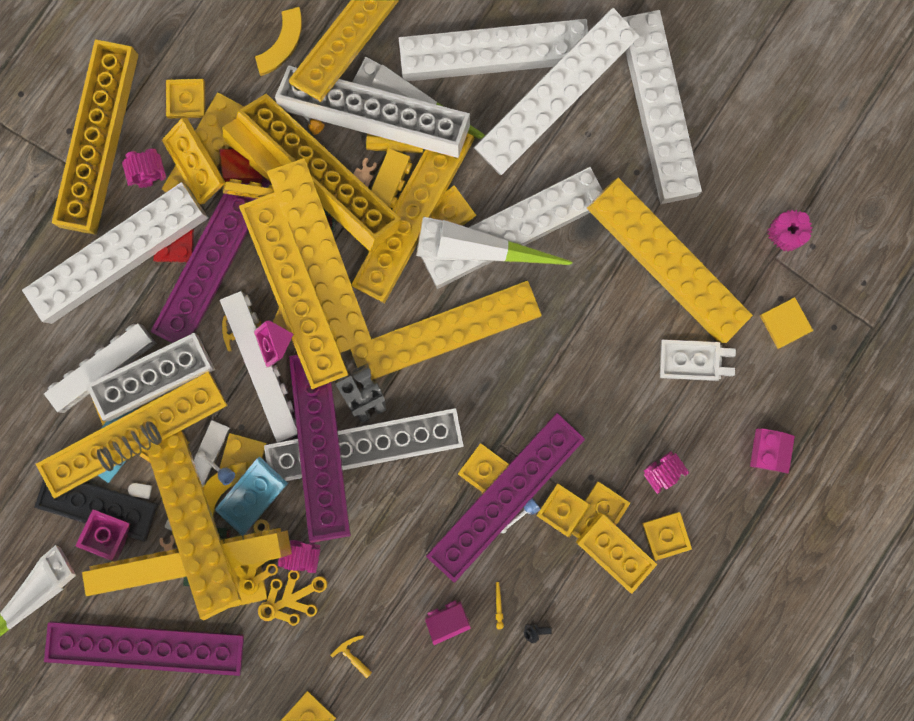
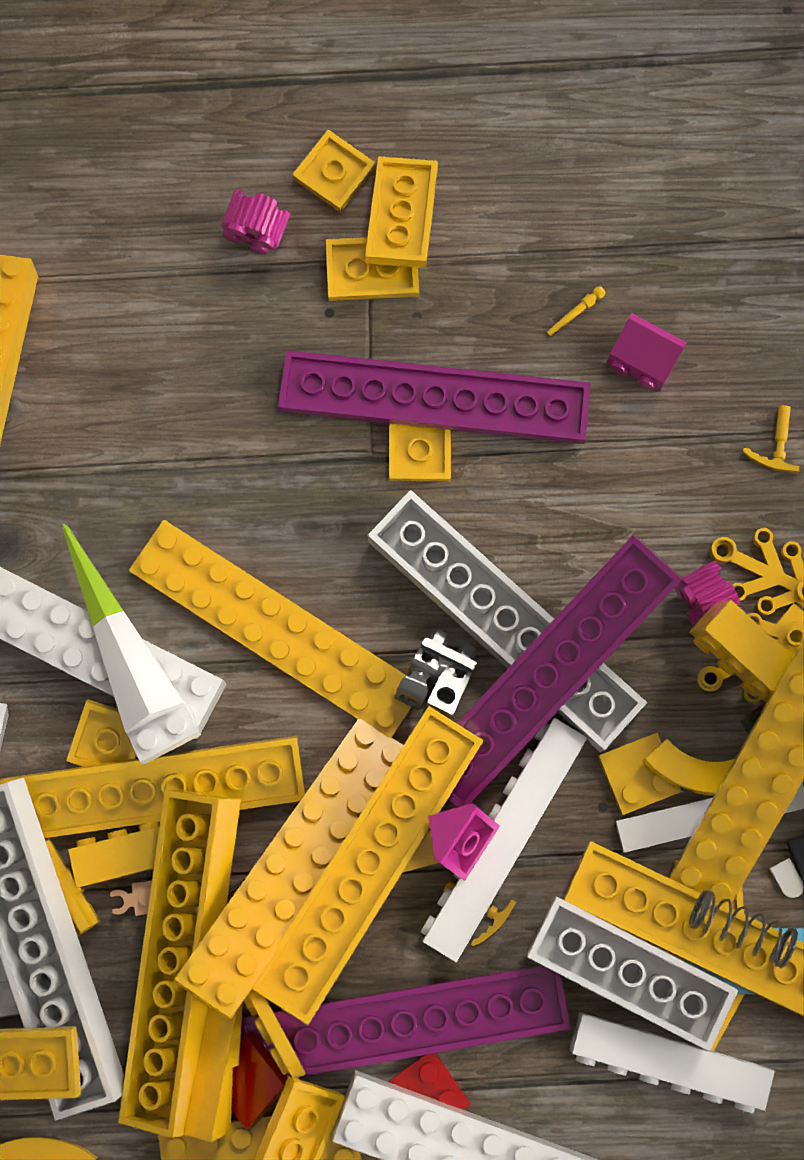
camera: 125 degrees left, 5 degrees down
medium blue hinge [197,451,235,485] -> none
medium azure tile [215,457,288,536] -> none
light orange hinge [304,116,325,135] -> none
hinge [500,498,541,534] -> none
black plate [524,623,552,644] -> none
yellow tile [536,483,591,538] -> none
white tile [660,340,736,381] -> none
dark pink slope [750,428,795,474] -> none

